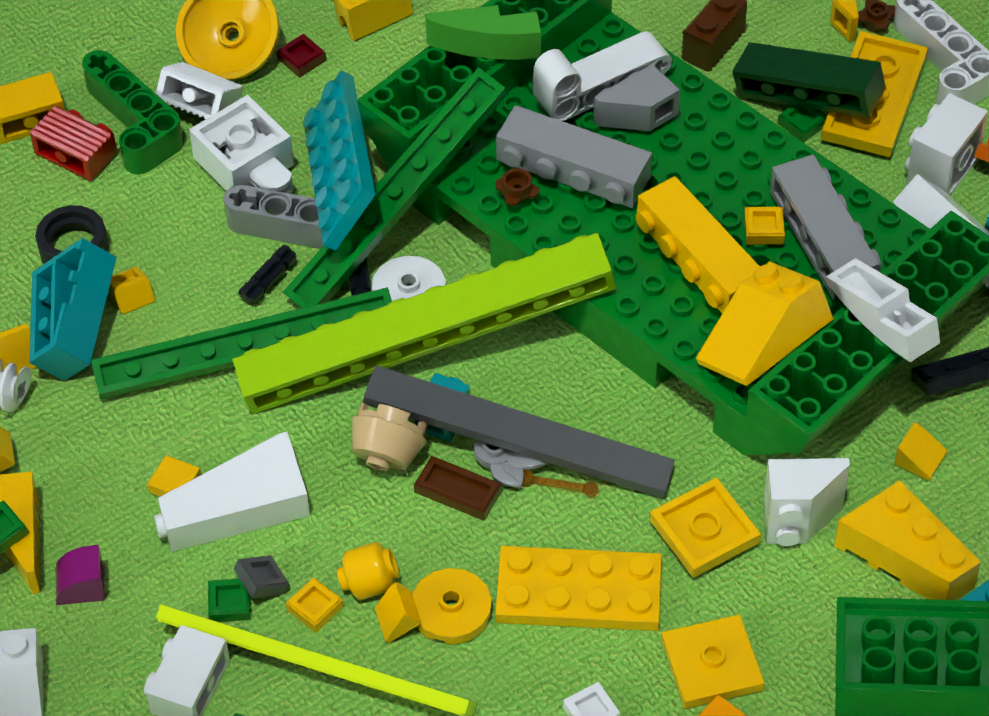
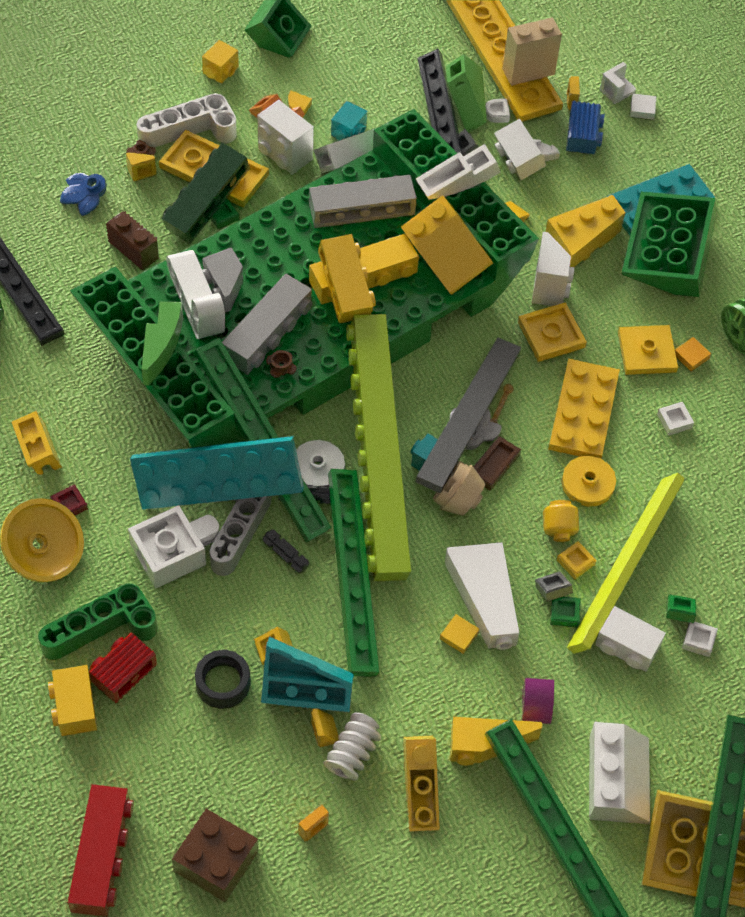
camera: 85 degrees left, 5 degrees up
white brick [156,62,243,120] -> none
yellow slope [375,582,422,643] -> none
yellow tile [744,207,785,245] -> none
none -> yellow brick [318,234,376,323]

